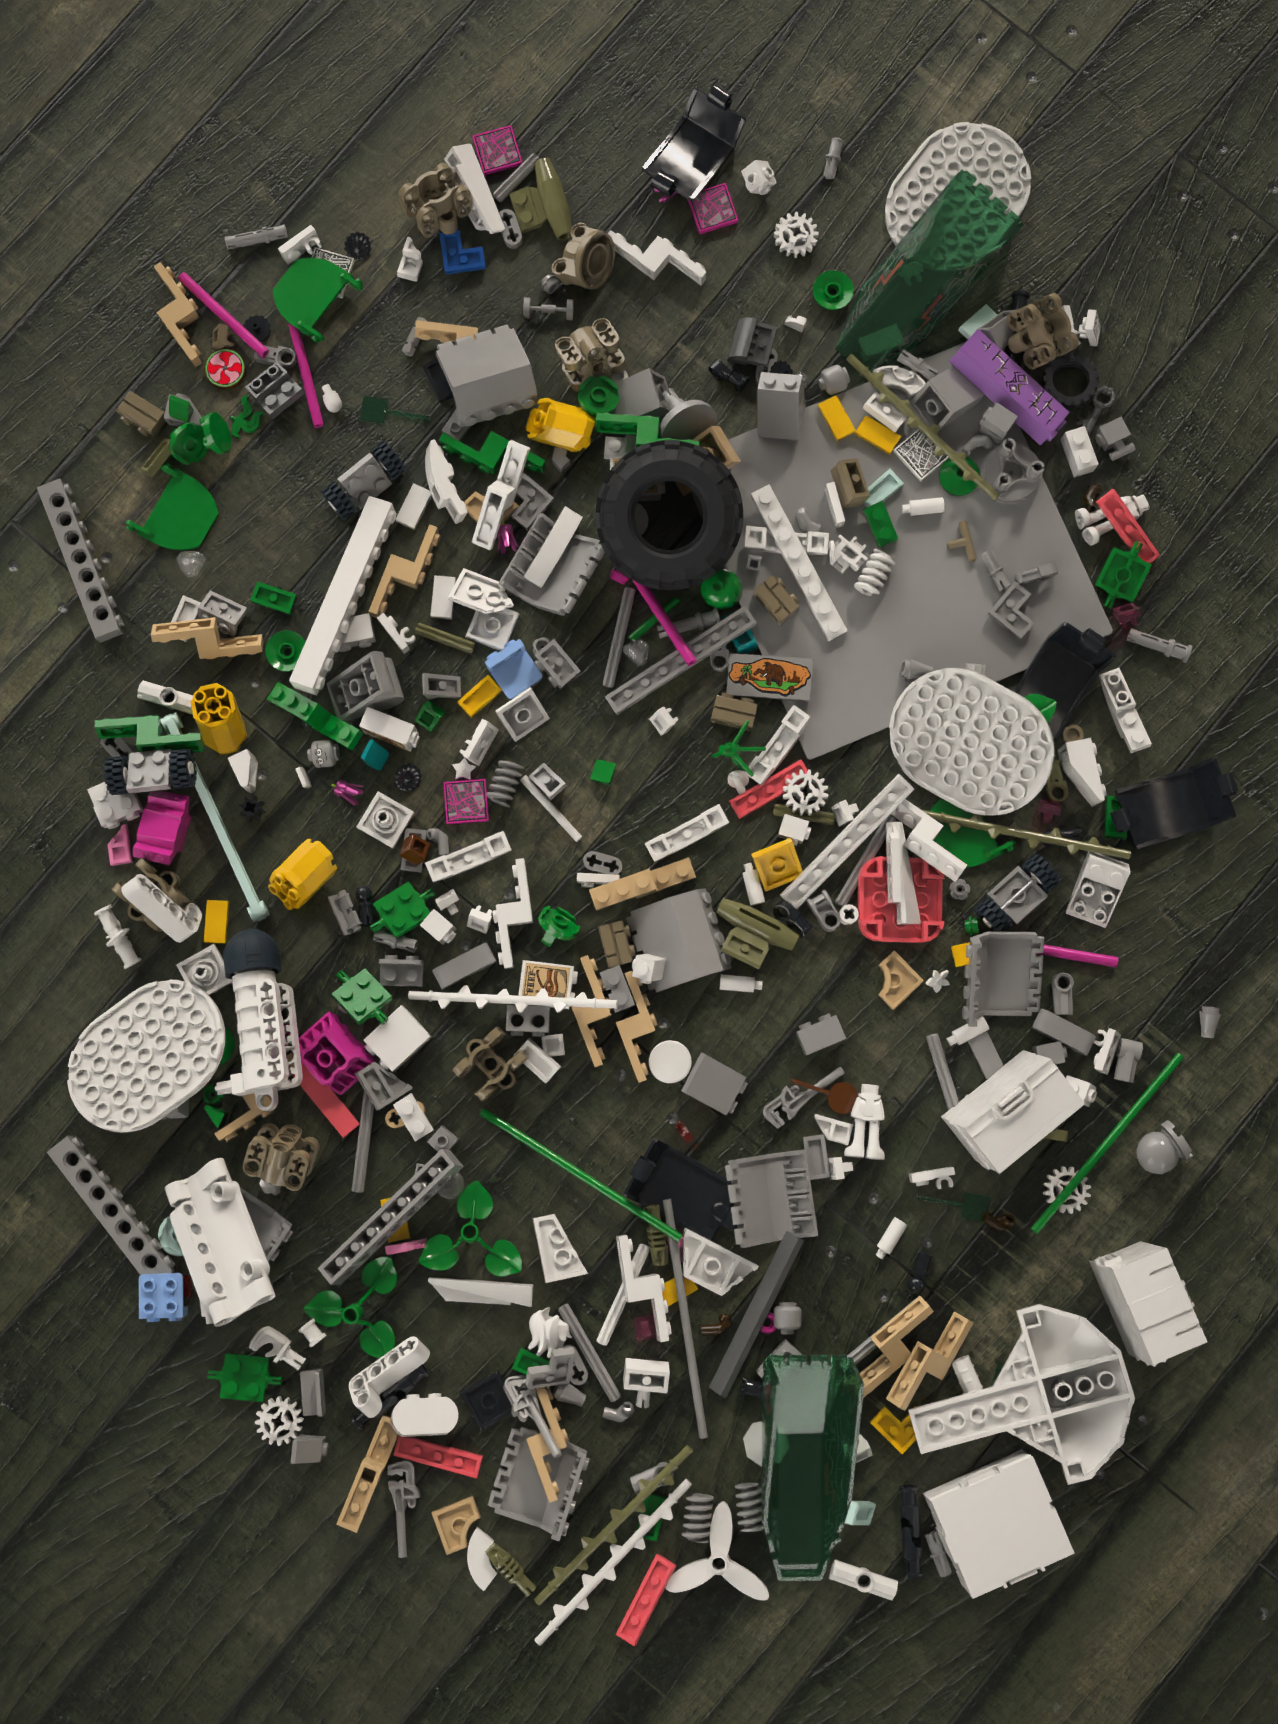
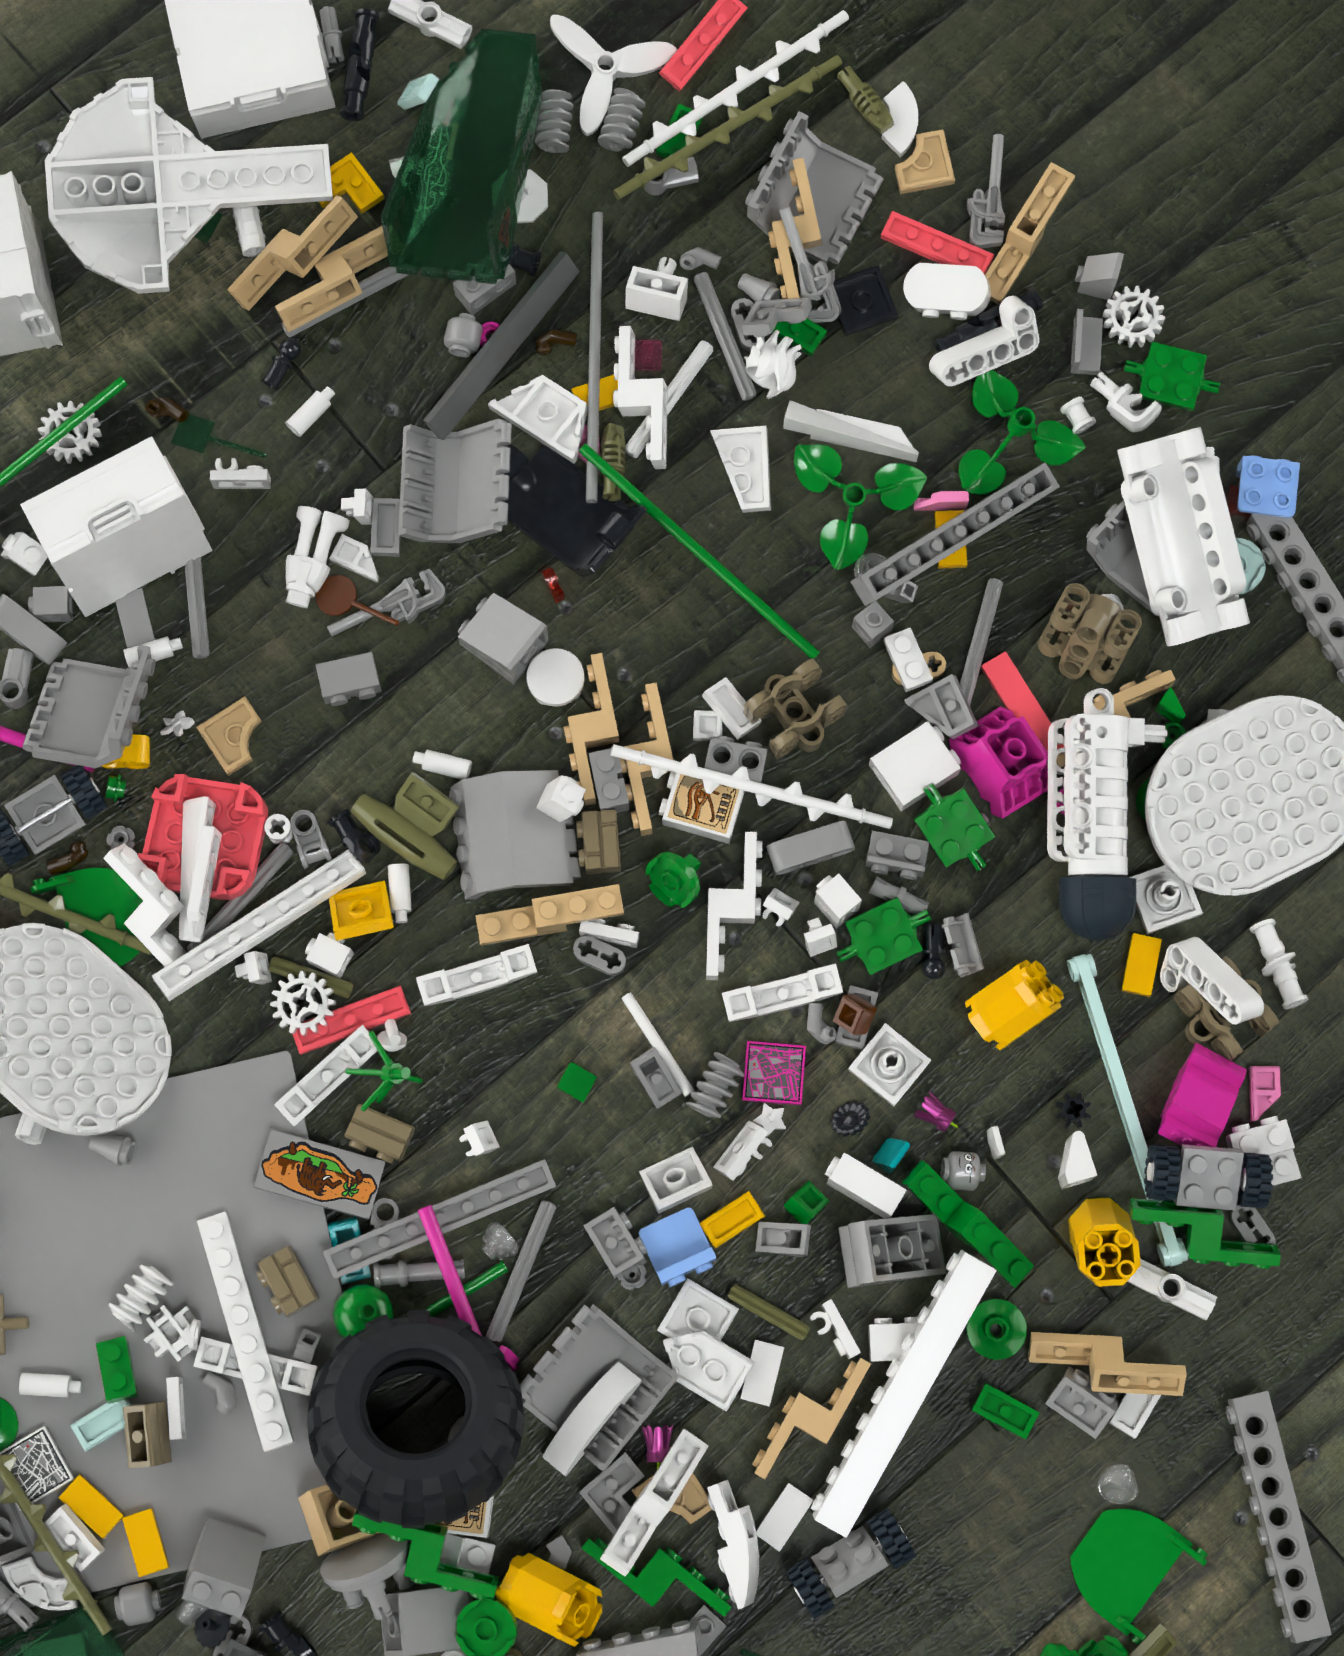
camera: 170 degrees left, 5 degrees down
none -> dark brown arm [47,841,88,874]

